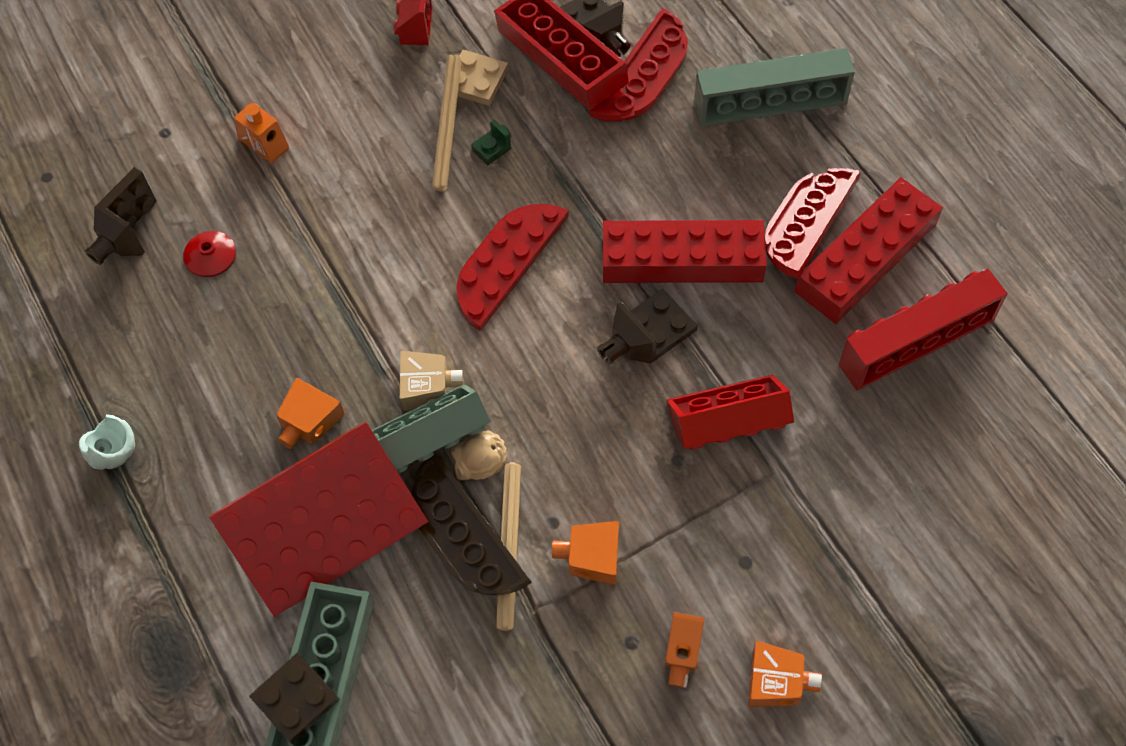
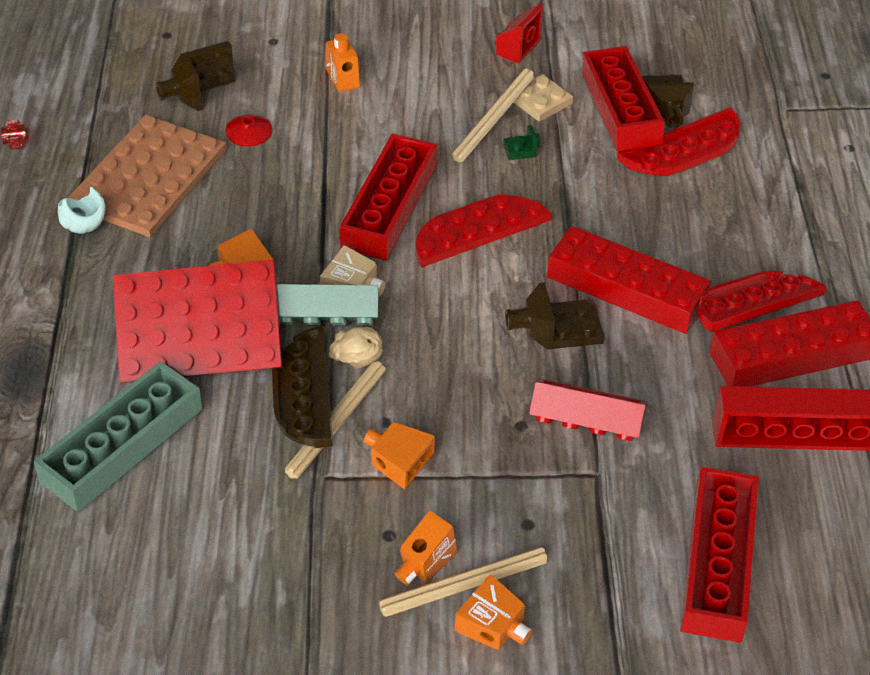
camera: 25 degrees right, 15 degrees down
dark brown plate [249,652,340,744] -> none
sand green brick [694,48,855,127] -> none
none -> nougat plate [68,115,227,238]
none -> red brick [339,133,437,261]
none -> tan axle [379,547,548,617]
none -> red brick [680,467,759,643]

